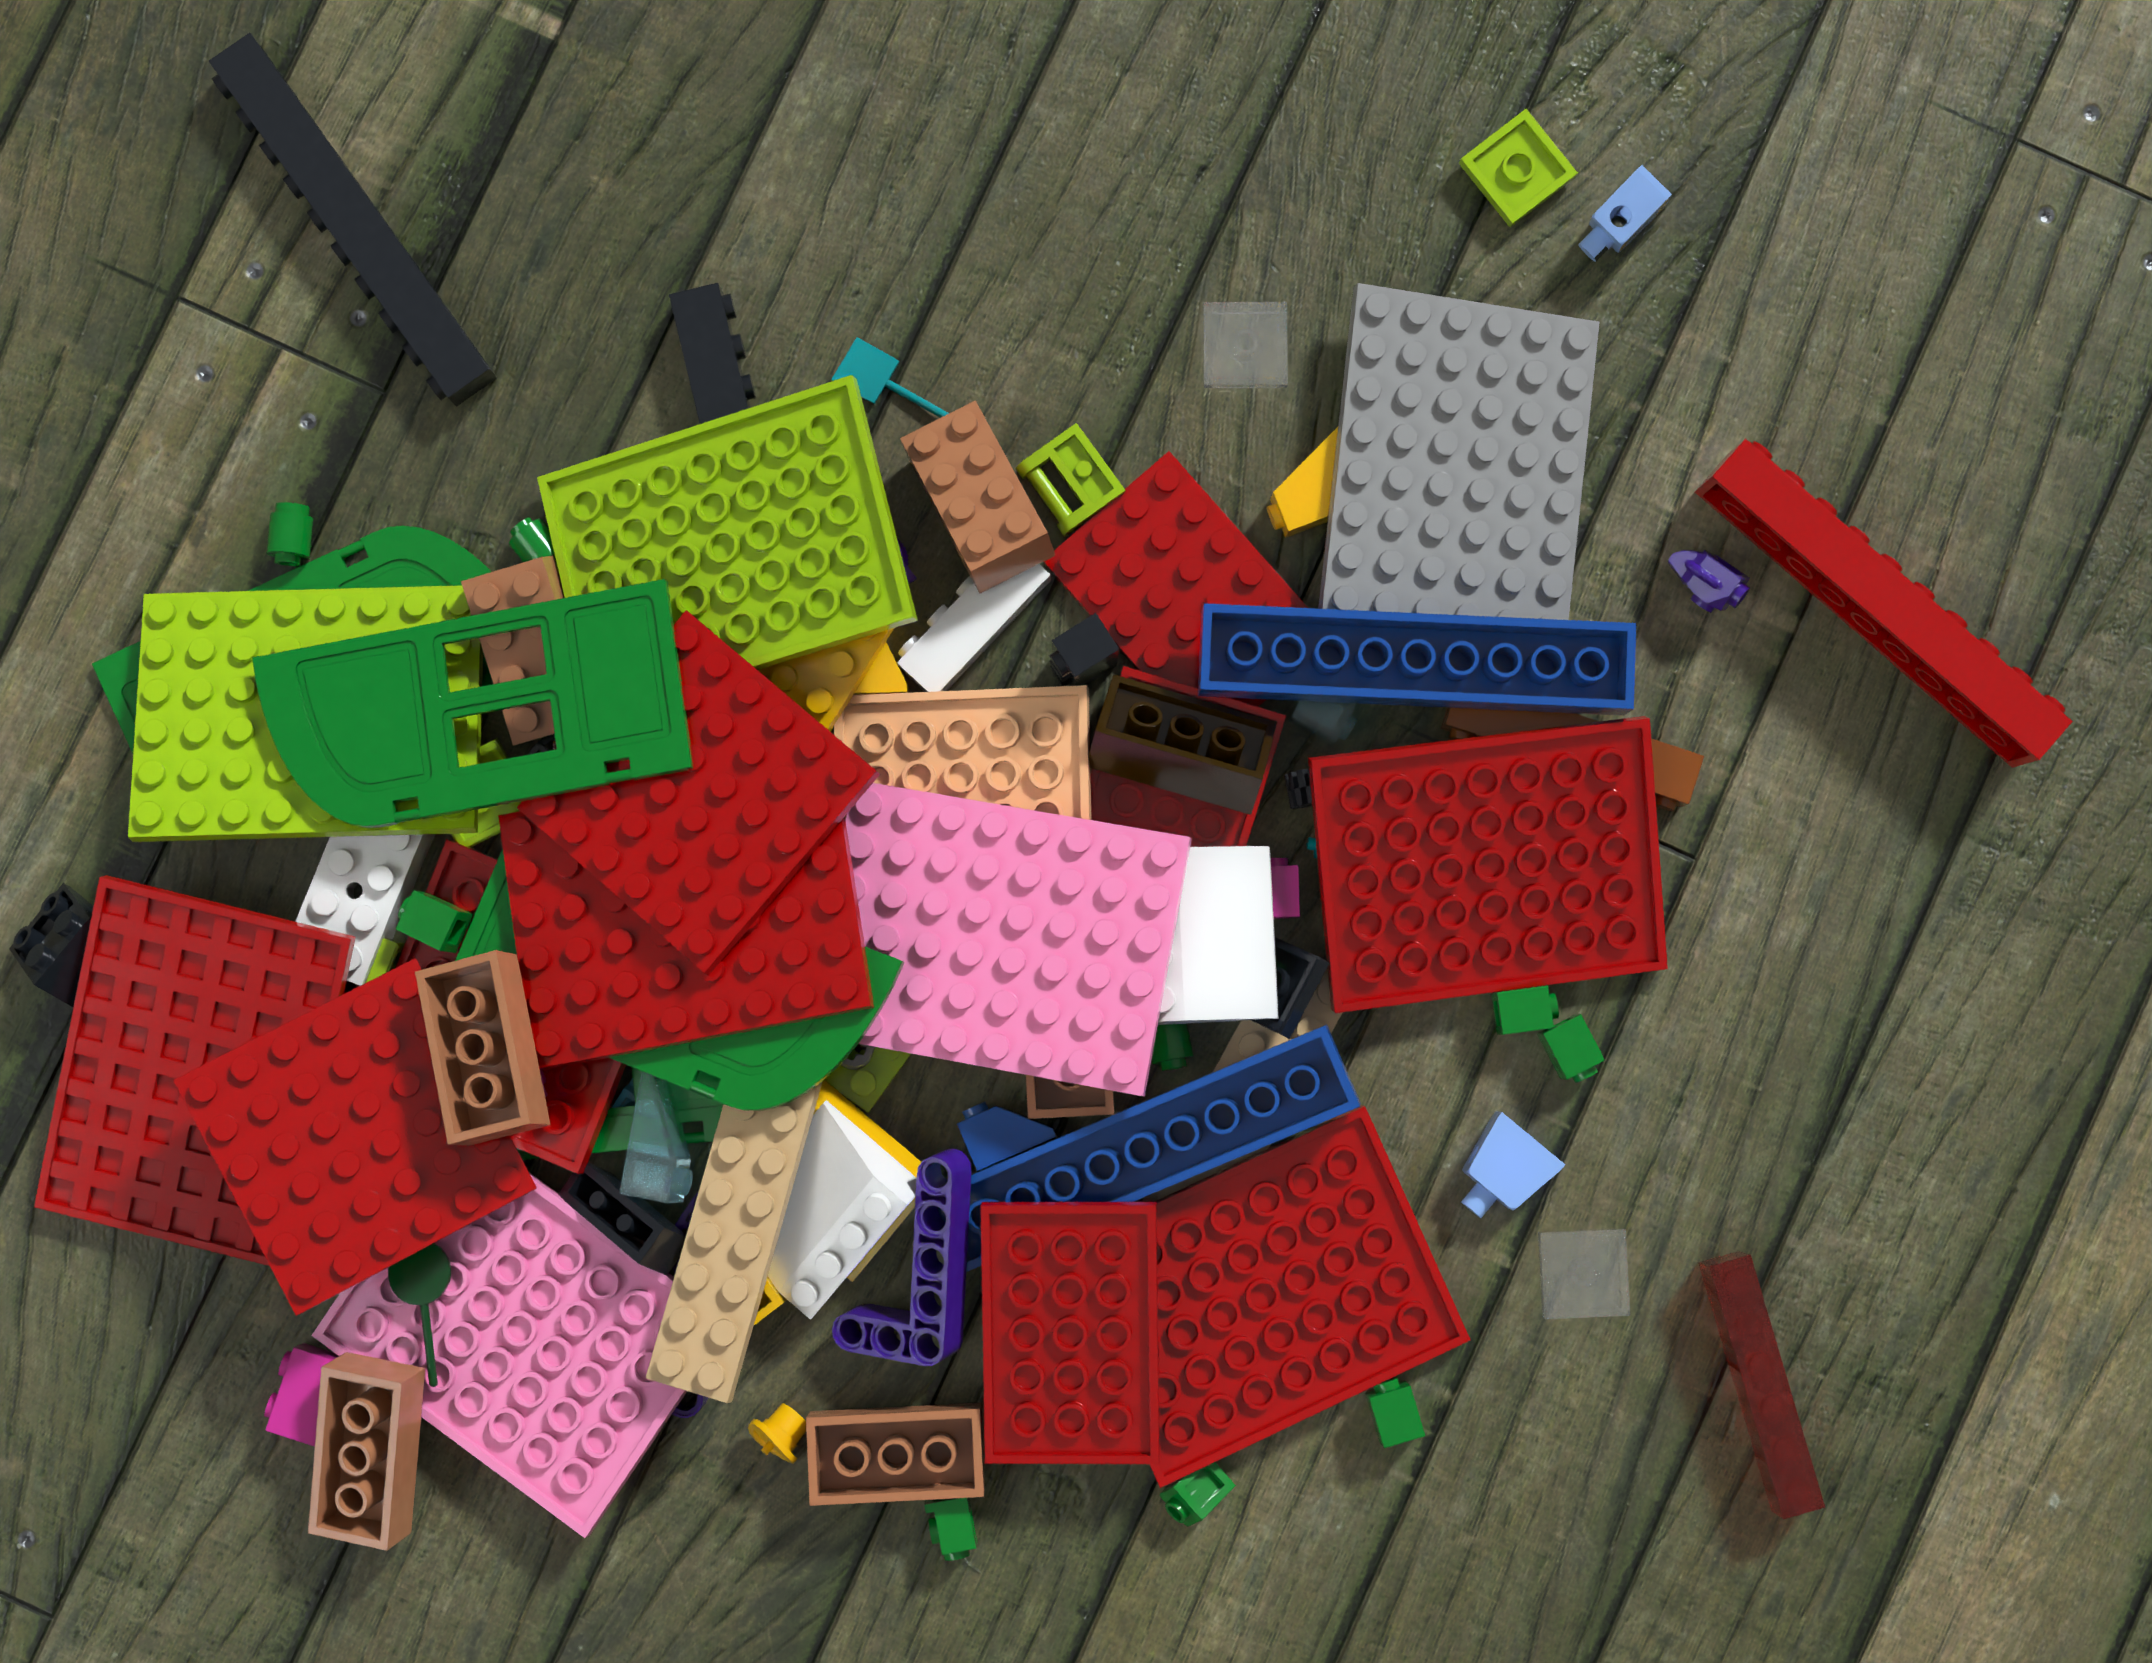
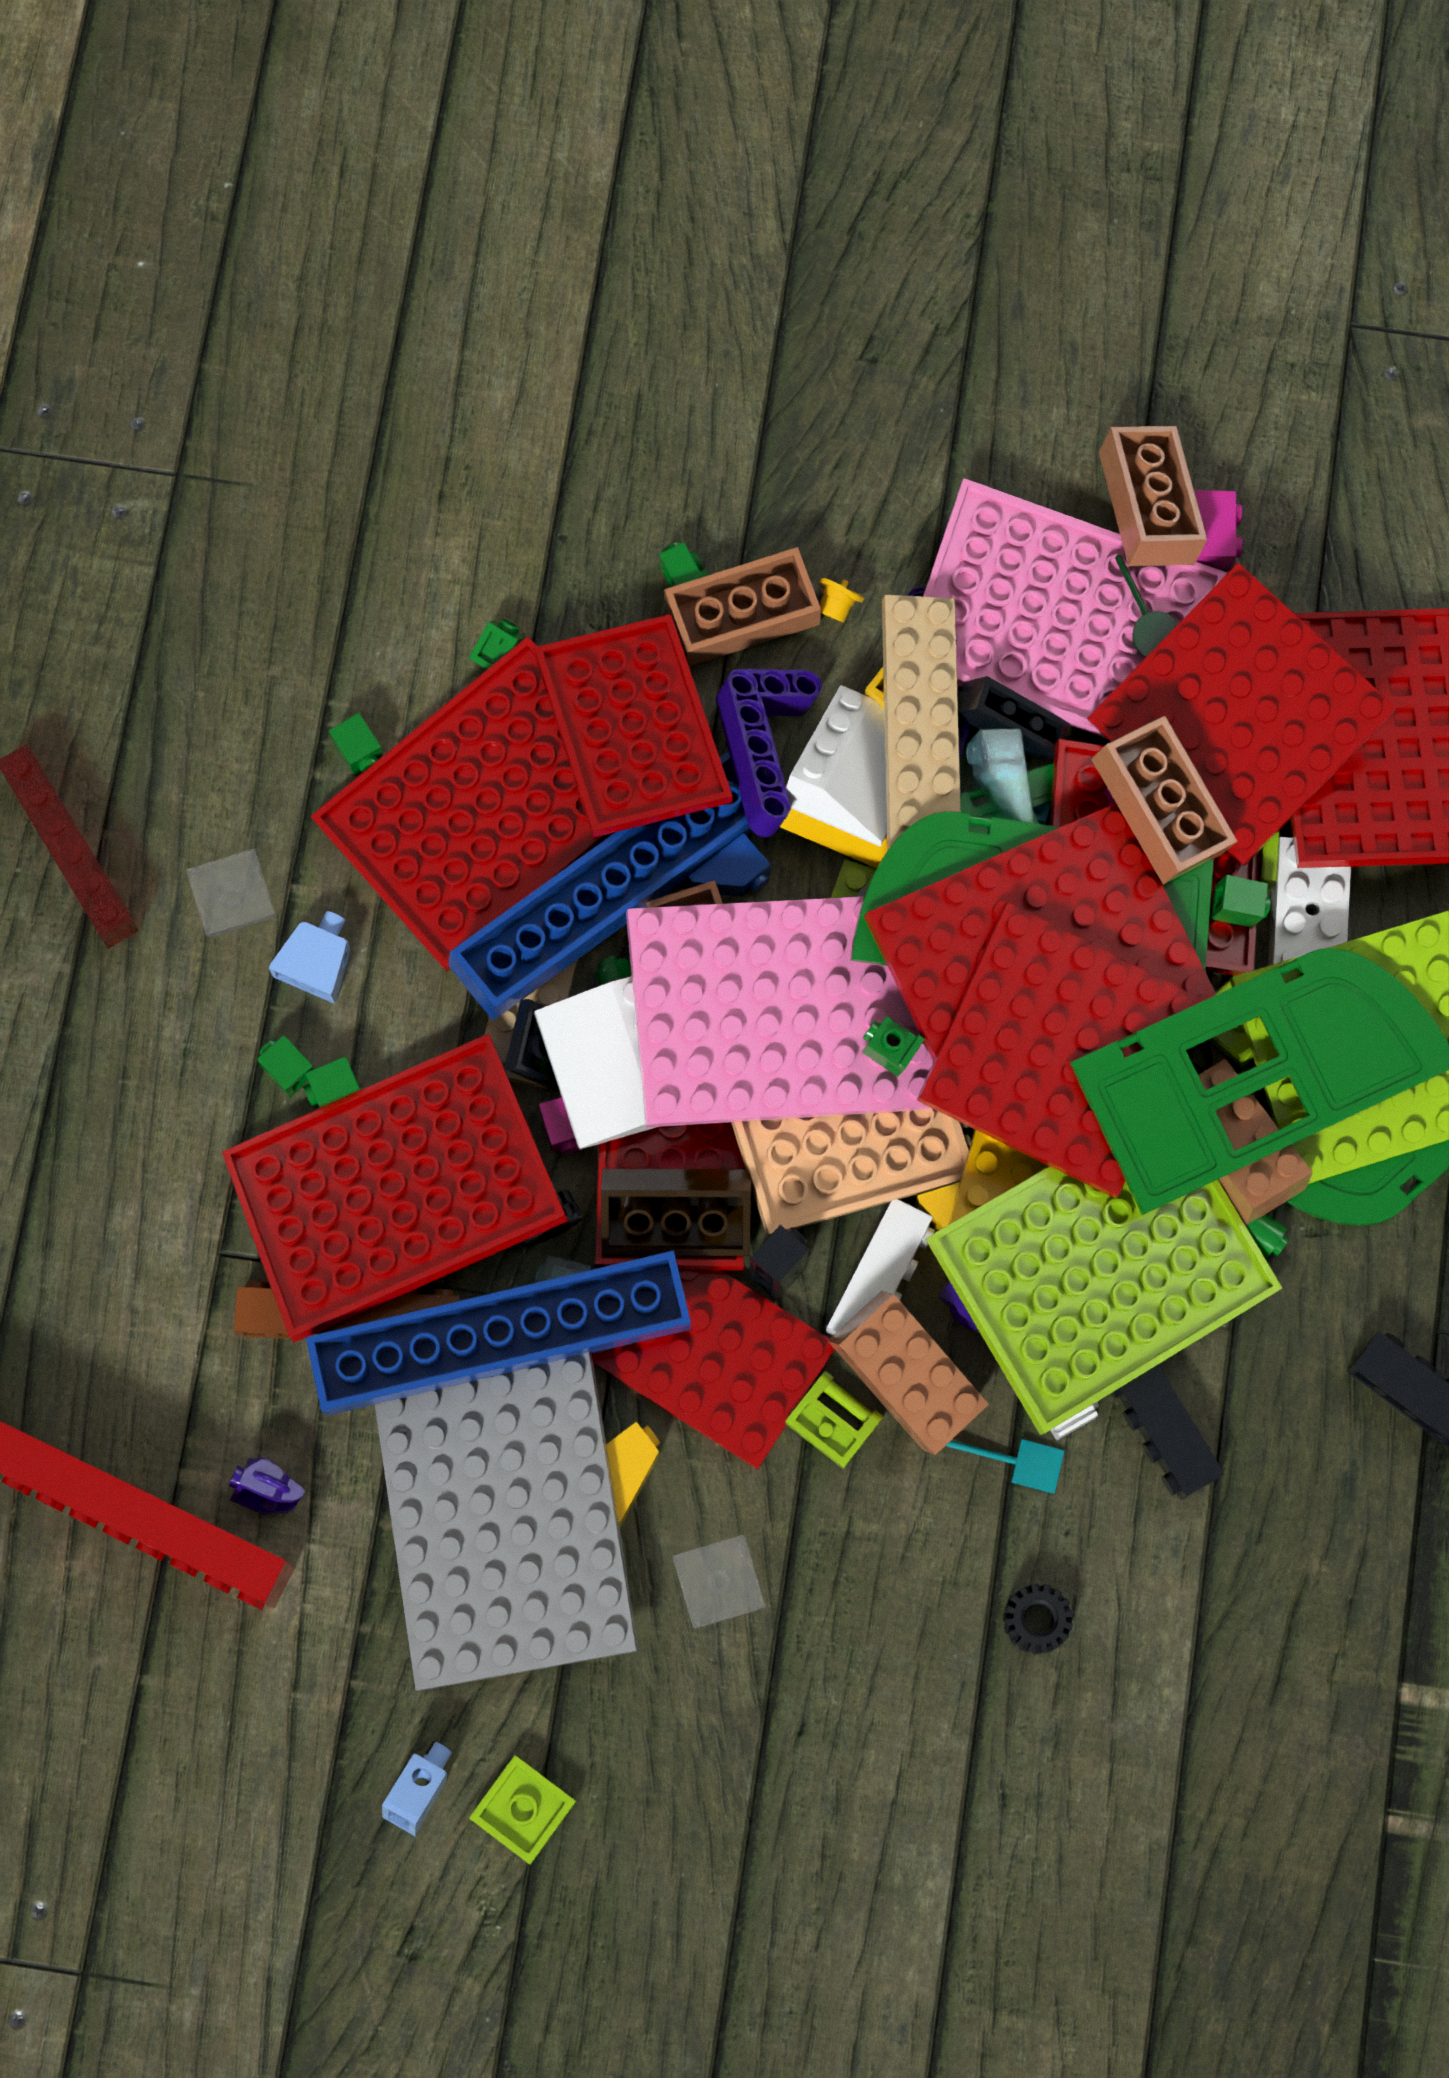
camera: 165 degrees right, 10 degrees down
none -> green brick [862,1016,925,1077]
none -> black tyre [1003,1583,1074,1655]

